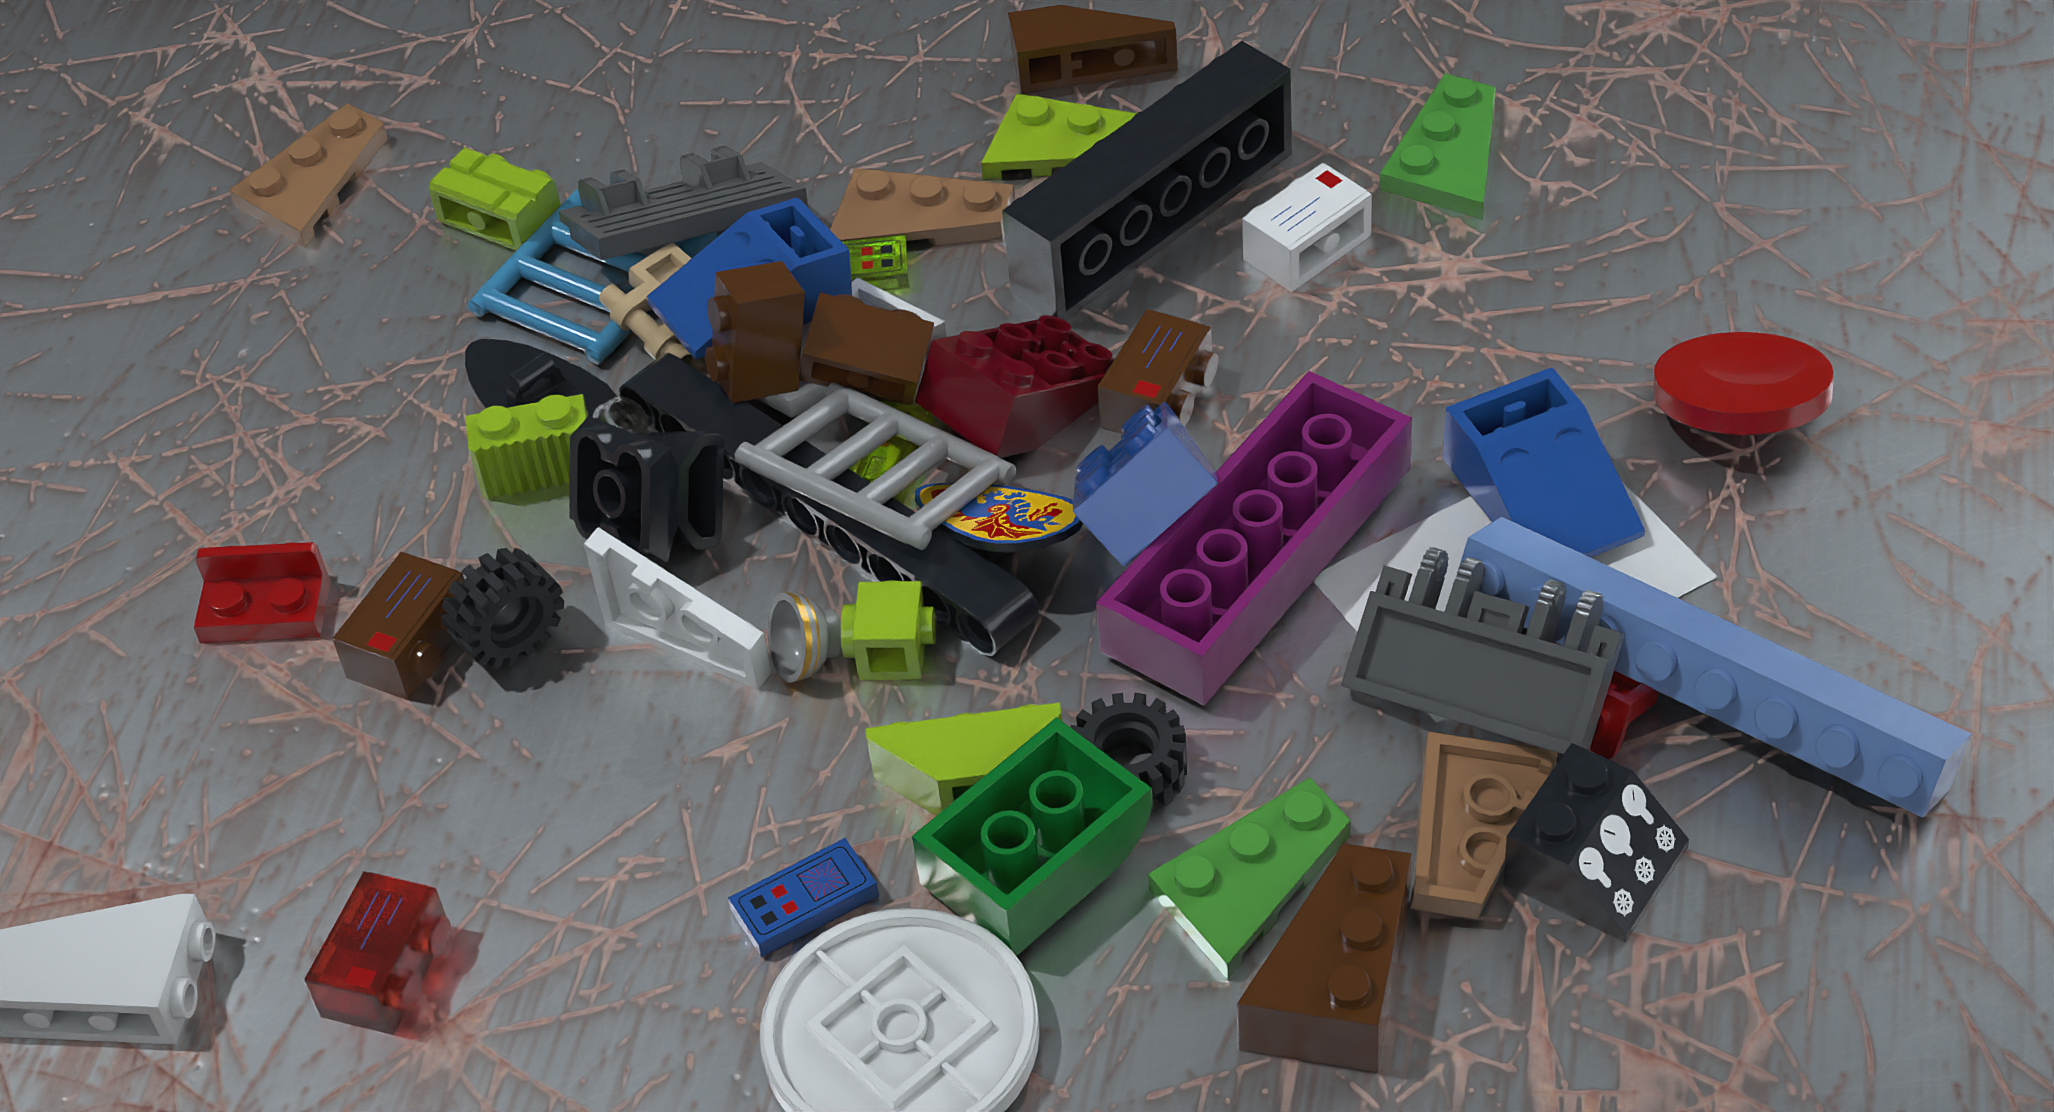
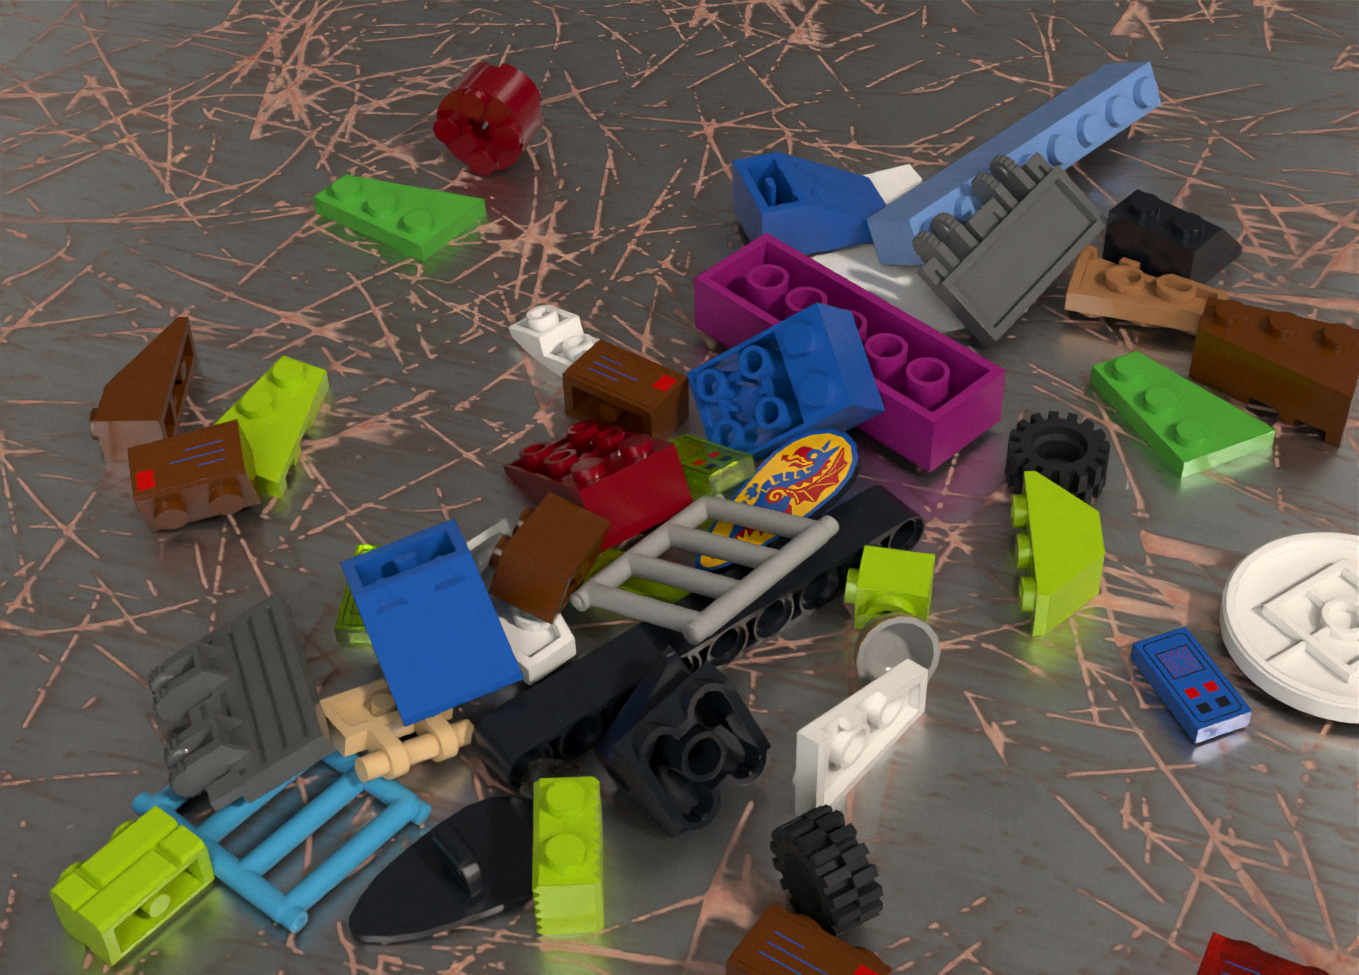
camera: 85 degrees left, 5 degrees down
reddish brown brick [705,261,805,403] -> none
medium nougat wing [830,168,1015,252] -> none
green brick [912,717,1152,956] -> none
black brick [1002,41,1292,321] -> none
white brick [1242,163,1372,292] -> none
red piece [1653,332,1834,435] -> none
none -> reddish brown brick [127,419,261,533]
none -> dark red brick [433,62,544,176]
none -> white slope [509,305,616,378]
none -> clear neon green tile [669,433,756,497]

